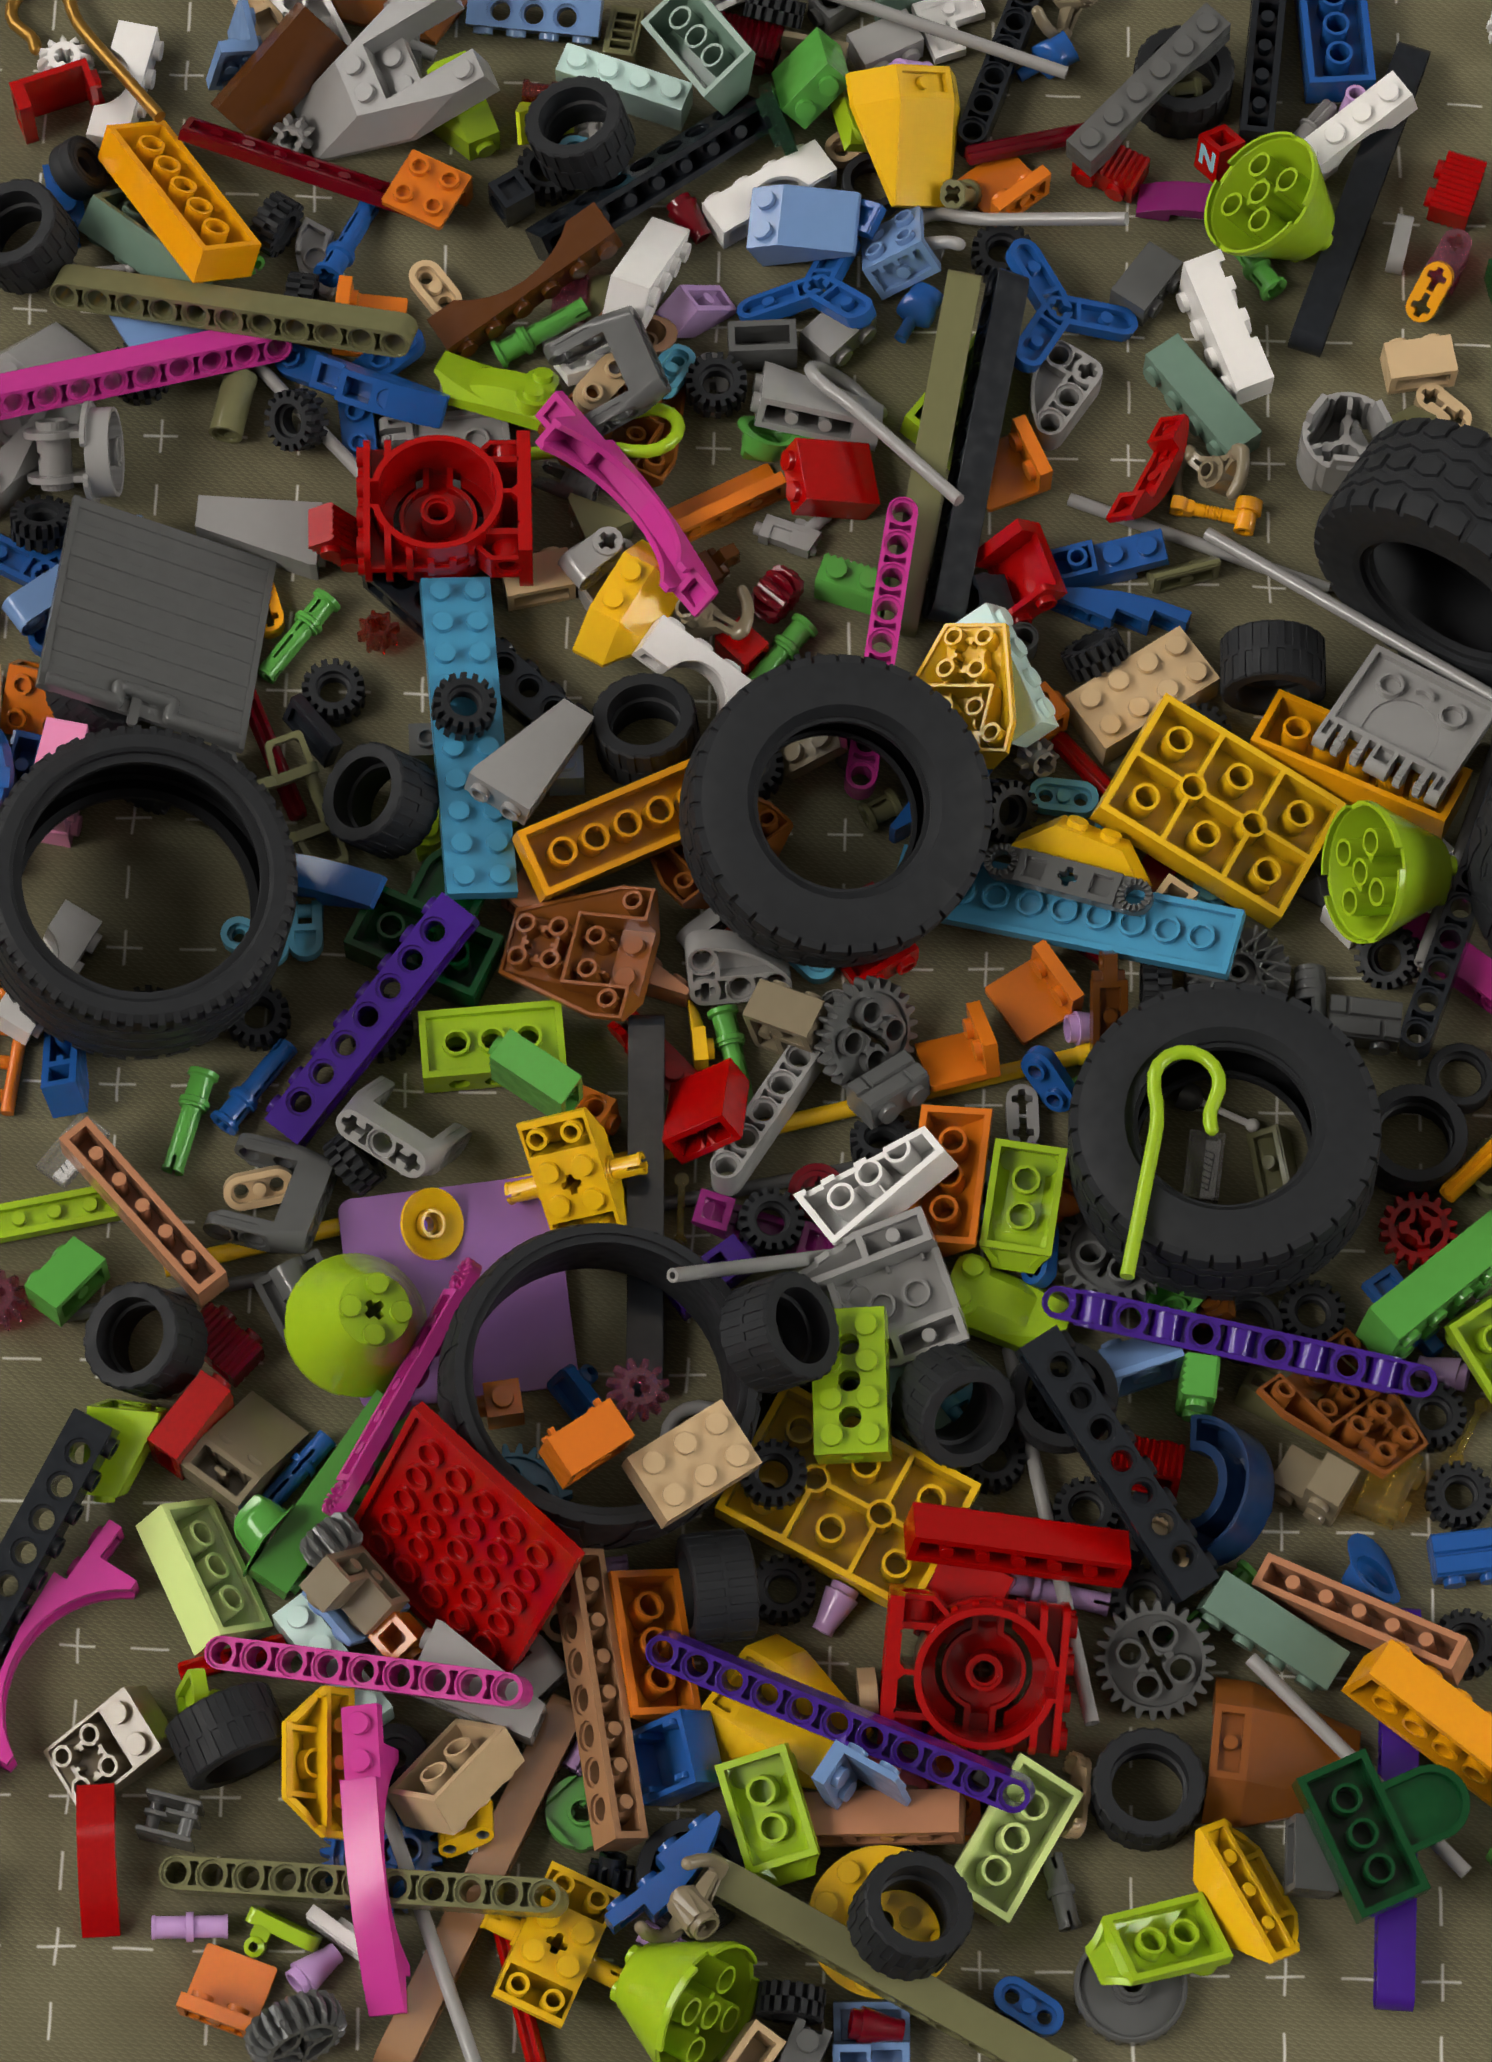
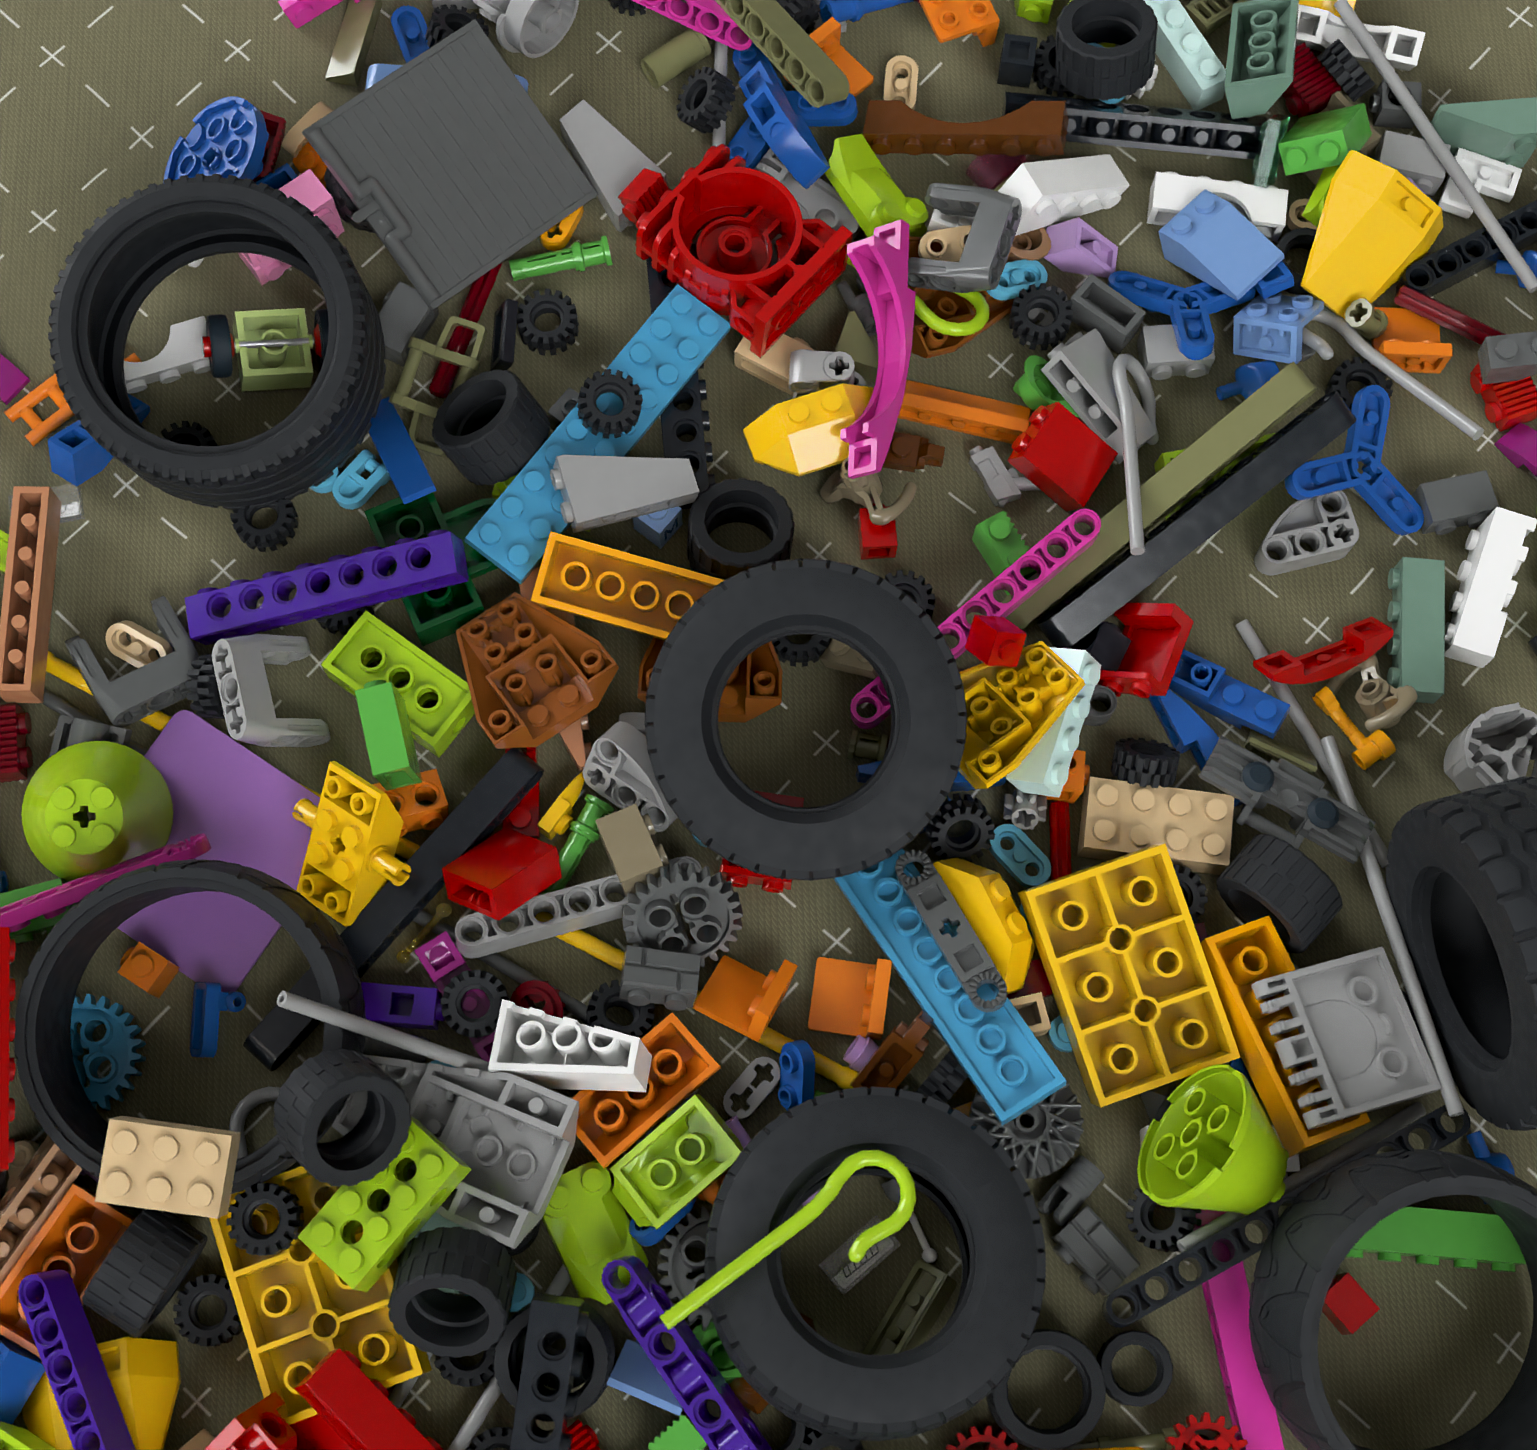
camera: 40 degrees right, 5 degrees up
bright green pin [161,1066,220,1176] -> none
blue pin [210,1038,298,1136] -> none
clear red gear [357,609,400,655] -> none
yellow dish [400,1187,464,1260] -> none
bright green pin [490,297,592,369] -> none
orange container [538,1397,635,1489] -> none
clear pink gear [606,1358,669,1422] -> none
white arch [632,615,754,715] -> none
dark red cone [666,192,712,245] -> none
bright green pin [747,613,818,680] -> none
dark red gear [751,564,804,625] -> none
lavender cone [812,1579,859,1637] -> none
orange bracket [986,414,1053,512] -> none
none -> yellowish green brick [202,308,329,392]
none -> red brick [965,615,1027,667]
none -> dark grey piece [1199,735,1376,864]

